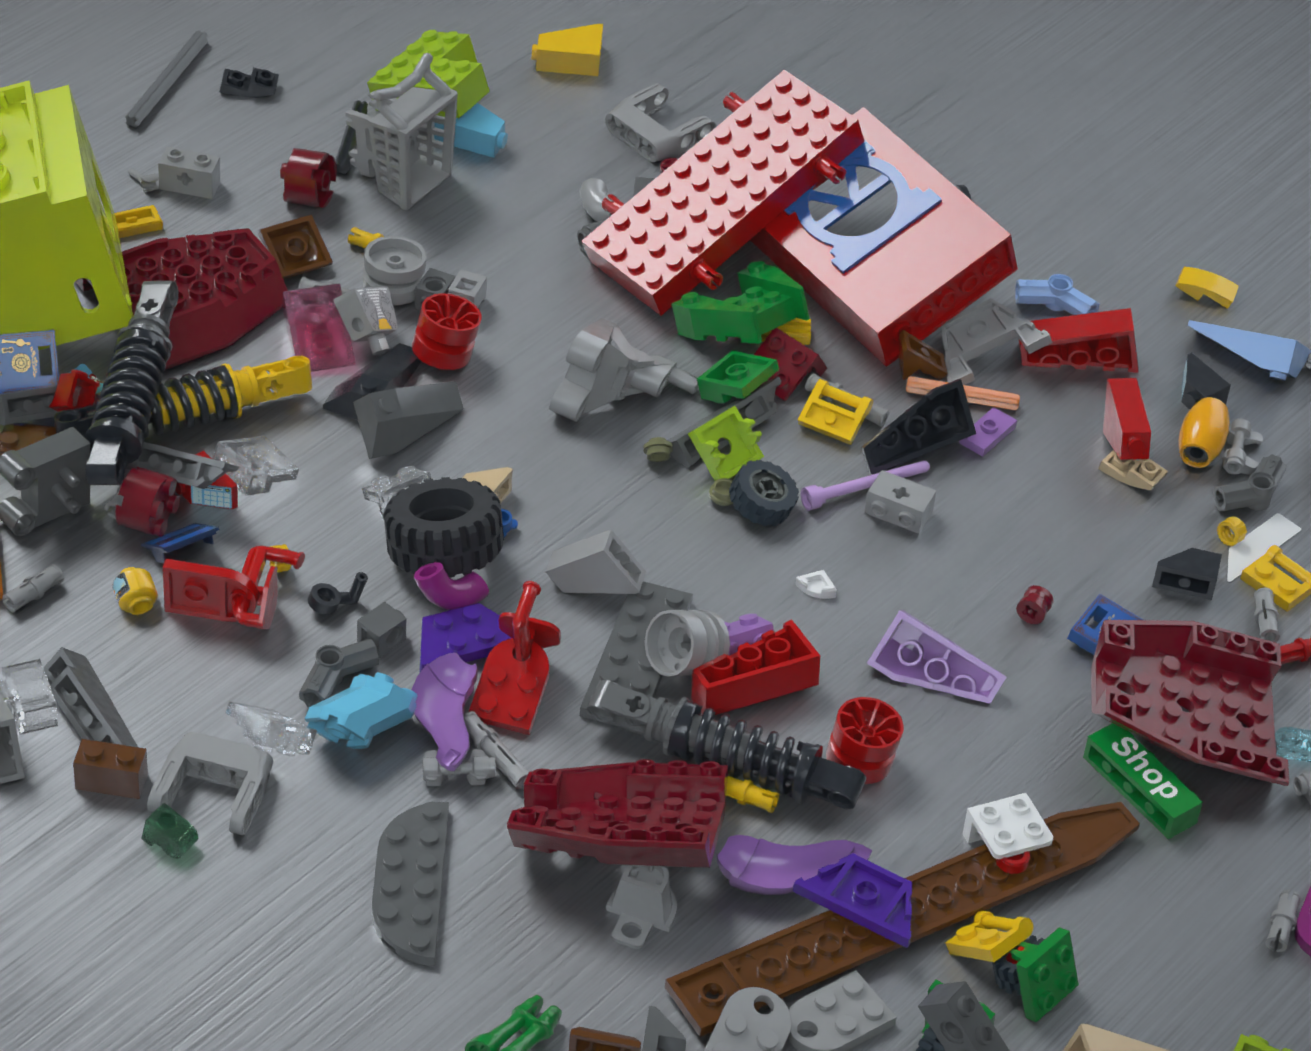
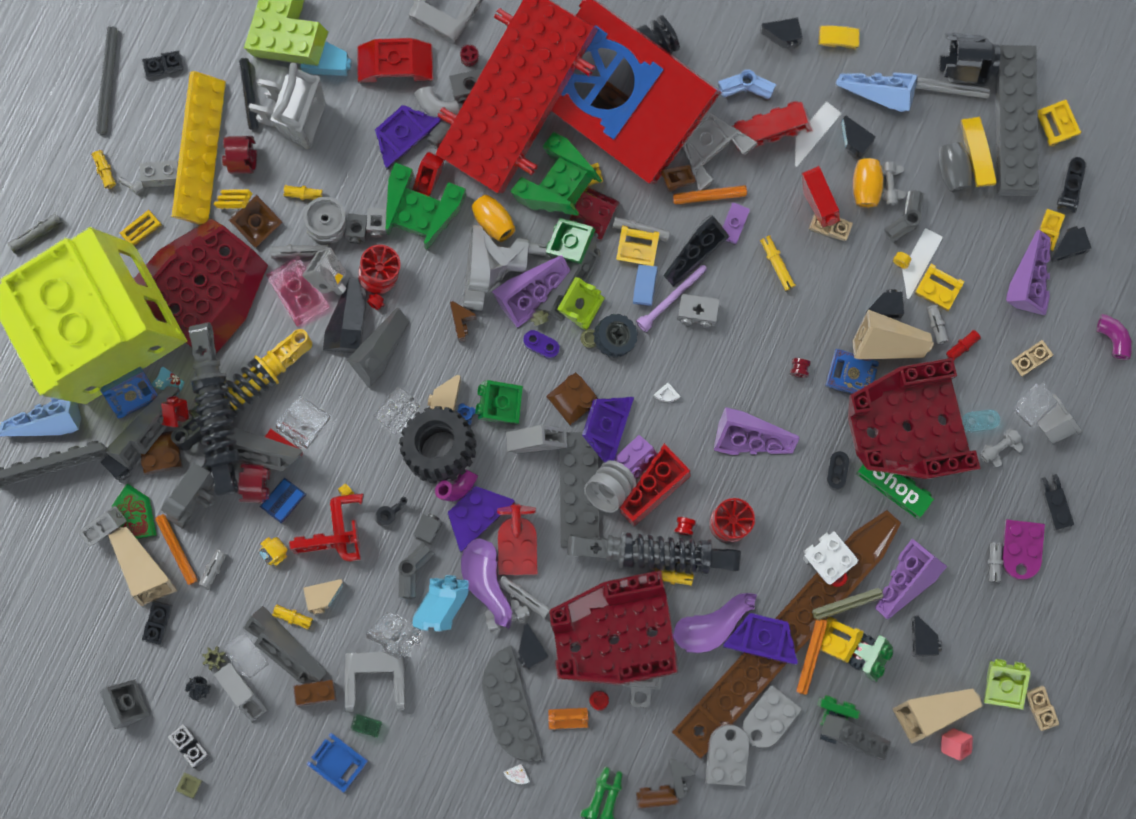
camera: 15 degrees left, 35 degrees up
none -> yellow pin [91,150,116,189]
none -> yellow plate [171,71,226,225]
none -> yellow tile [213,189,253,208]
none -> yellow pin [272,604,313,630]
none -> tan slope [303,579,344,615]
none -> blue container [307,733,368,793]
none -> red slope [357,38,433,83]
none -> red plate [367,293,385,311]
none -> dark purple wing [375,105,441,170]
none -> green wedge [385,163,466,249]
none -> red slope [412,152,445,197]
none -> reddish brown slope [450,301,477,342]
none -> light orange piece [472,195,515,242]
none -> green plate [475,380,523,424]
none -> medium lavender wedge [492,255,571,328]
none -> white tile [504,764,529,784]
none -> black slope [517,623,549,670]
none -> dark purple plate [523,330,559,359]
none -> reddish brown slope [546,372,598,426]
none -> orange hinge [548,708,588,729]
none -> dark purple wing [582,397,634,463]
none -> red plate [589,691,609,710]
none -> medium blue slope [633,265,658,306]
none -> red wheel [674,517,696,537]
none -> black slope [760,18,803,49]
none -> yellow pin [760,235,796,291]
none -> white sticker [795,102,841,167]
none -> orange axle [797,619,828,694]
none -> olive axle [812,588,883,620]
none -> black plate [826,451,849,490]
none -> tan slope [852,309,934,359]
none -> medium lavender wedge [875,538,947,619]
none -> black slope [911,616,942,657]

